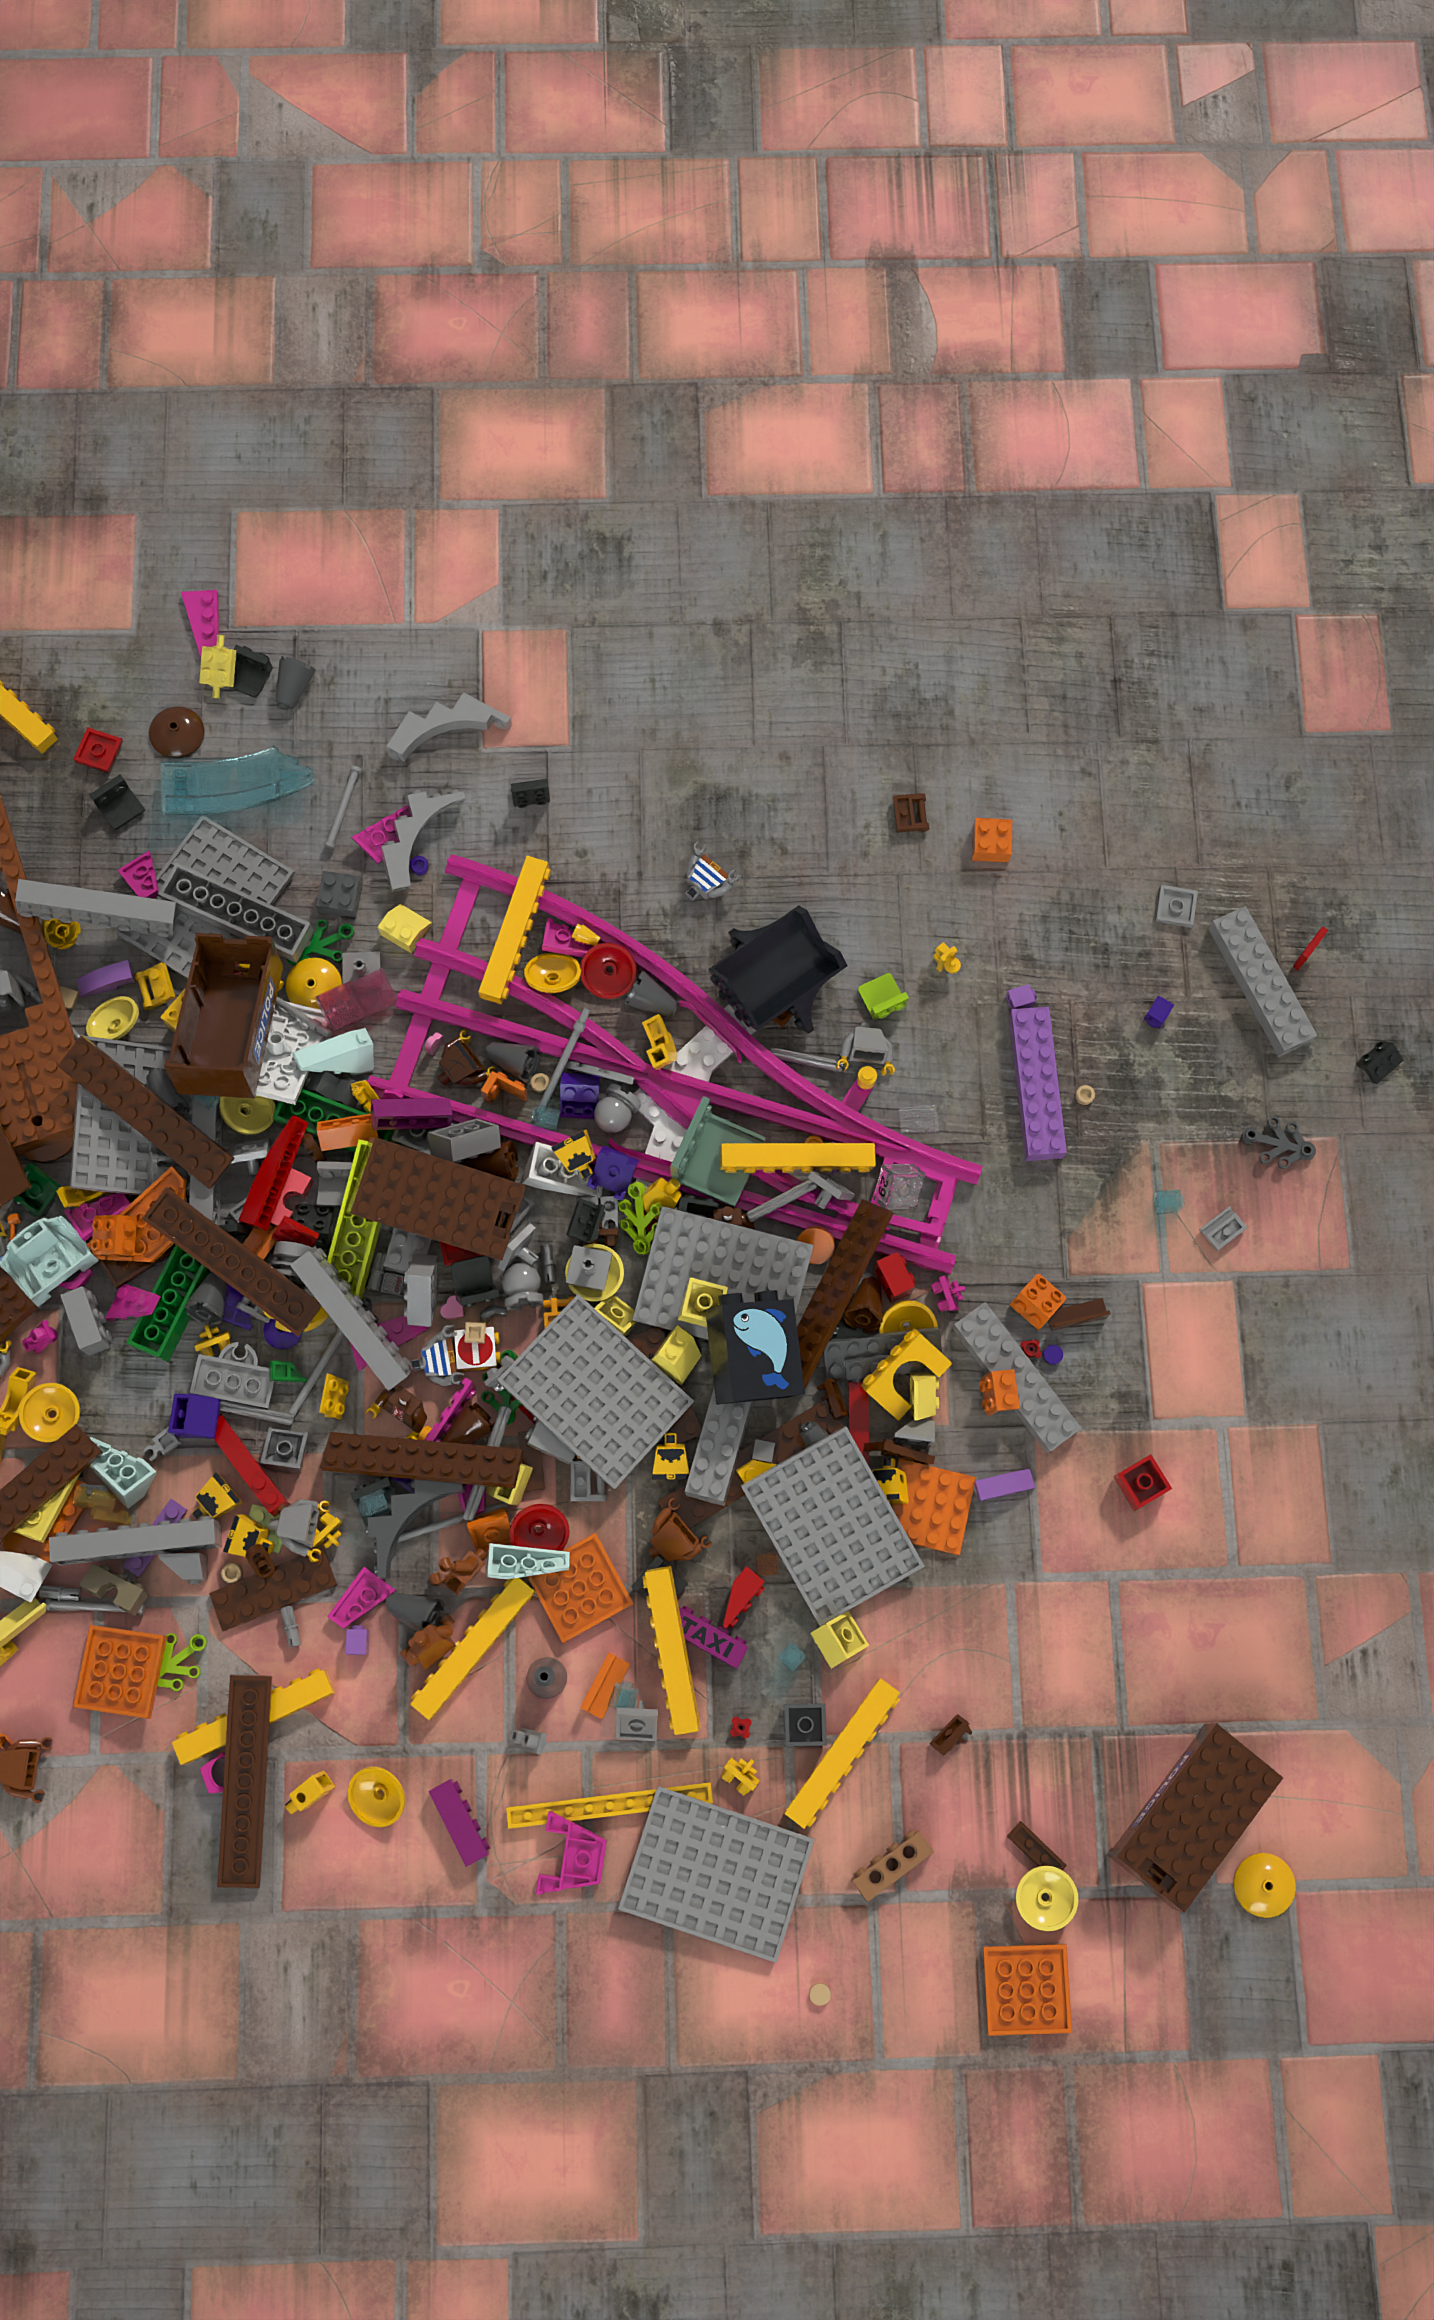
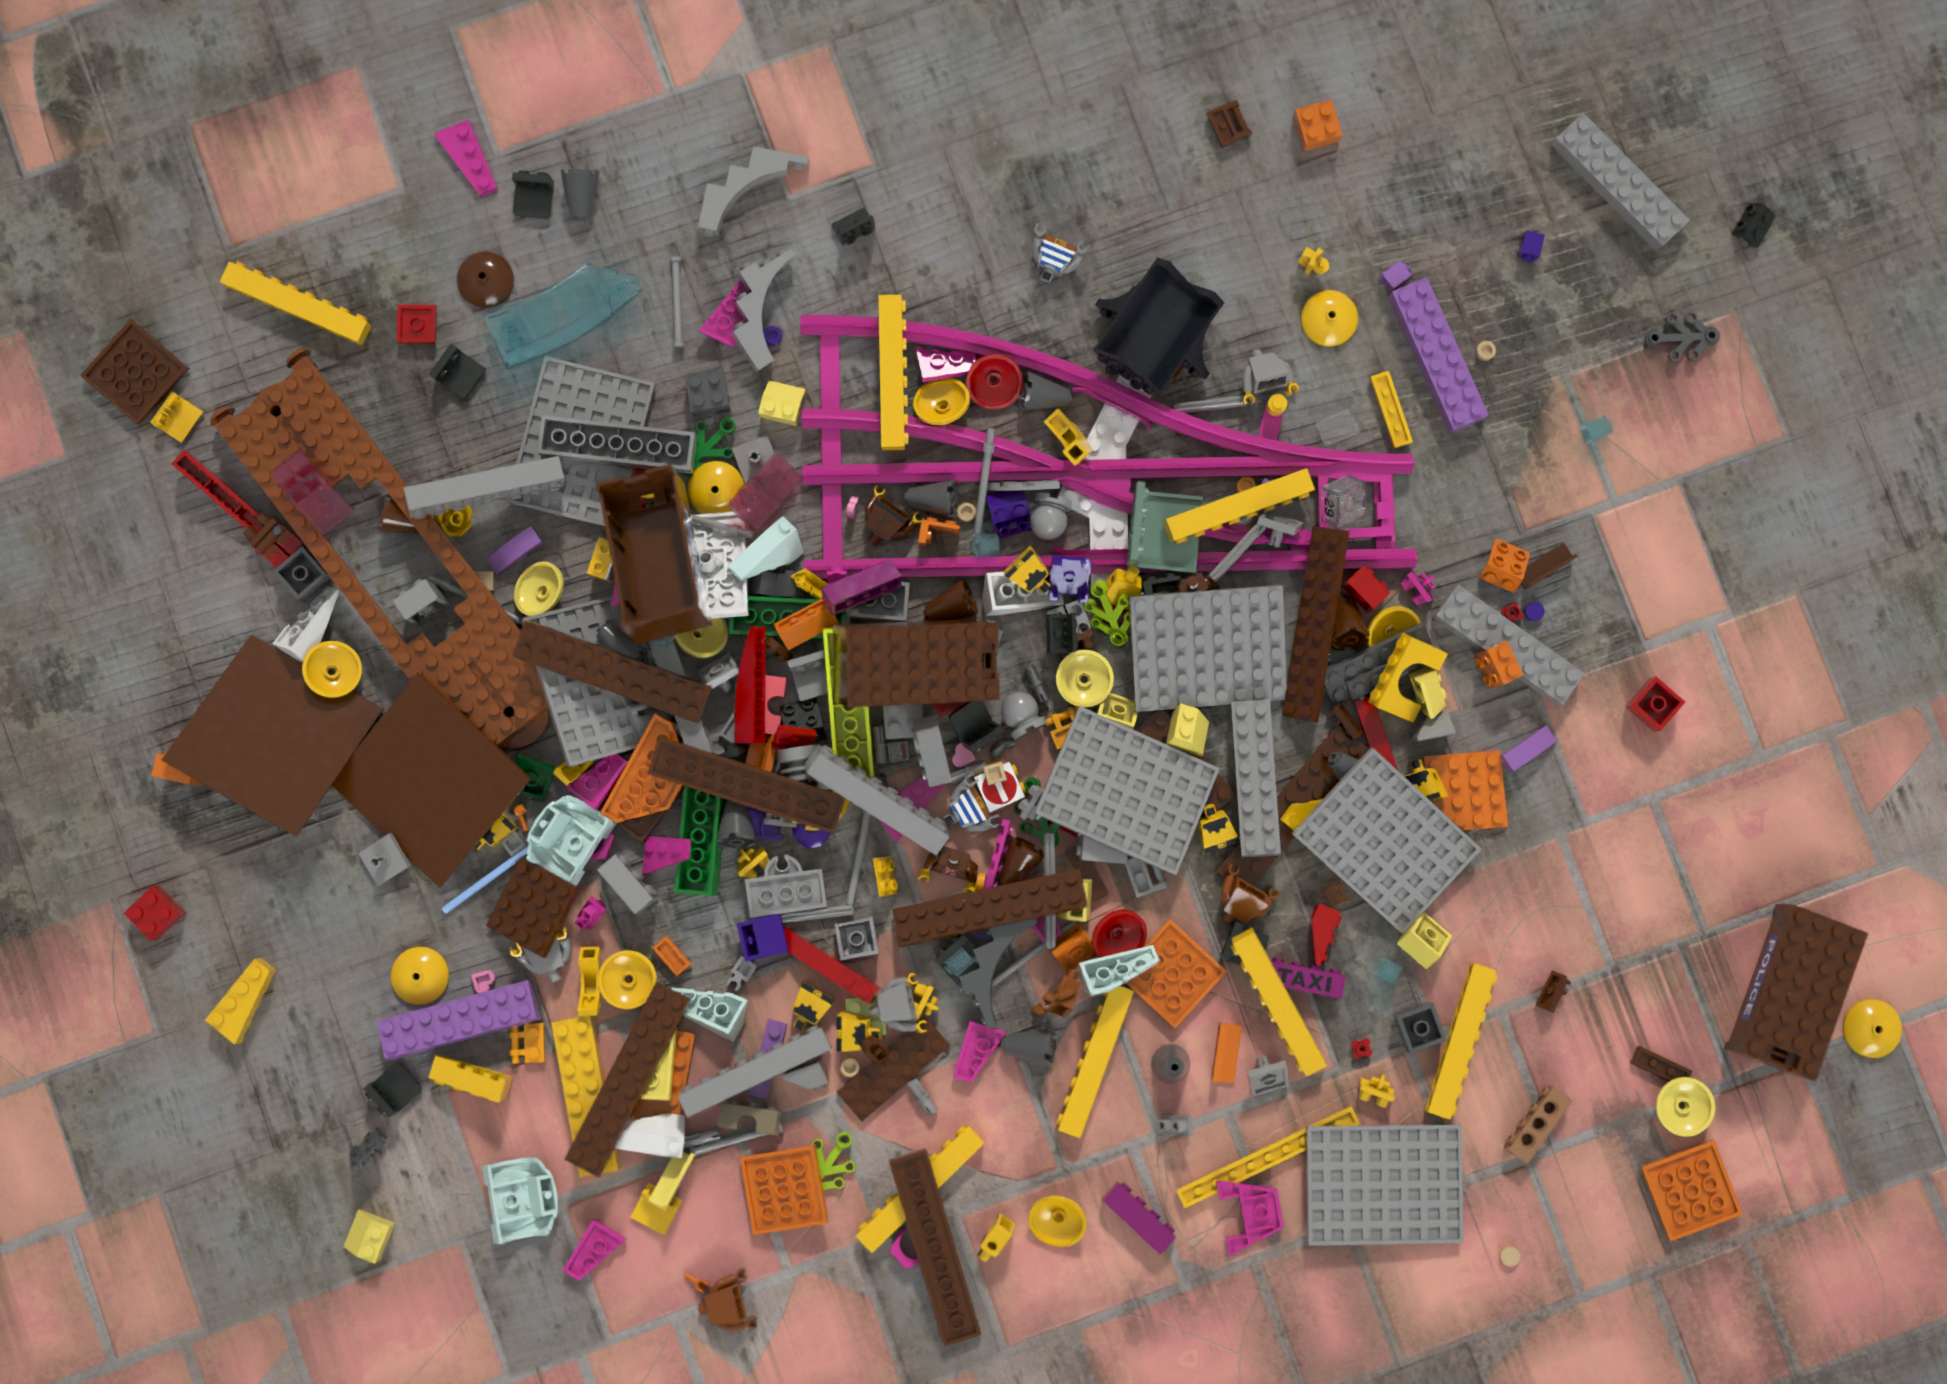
camera: 15 degrees left, 10 degrees up
clear yellow plate [72,1484,133,1526] -> none
orange bracket [91,1215,137,1256] -> none
dark pink wing [117,851,159,899] -> none
yellow plate [134,962,176,1010] -> none
light yellow plate [199,635,236,699] -> none
green tile [269,1361,307,1383] -> none
medium lavender brick [345,1625,369,1655] -> none
dark orange torso [399,1613,456,1670] -> none
light grey brick [428,1119,501,1163] -> none
light grey tile [498,1224,539,1272] -> none
light grey tile [566,1245,612,1292] -> none
yellow cone [571,924,600,946] -> none
clear light blue brick [608,1680,639,1709] -> none
light yellow slope [677,1277,728,1327] -> none
black brick [705,1290,805,1405] -> none
light grey tile [752,1439,775,1463] -> none
orange tile [797,1226,835,1264] -> none
lime bracket [858,973,909,1021] -> none
reddish brown wing [863,1439,935,1465] -> none
light grey tile [1155,885,1198,928] -> none
light grey plate [1199,1206,1248,1252] -> none
red tile [1293,927,1328,970] -> none
none -> orange plate [652,935,692,977]
none -> light grey axle [950,760,985,784]
none -> yellow dish [1301,290,1358,347]
none -> yellow plate [1370,371,1413,449]

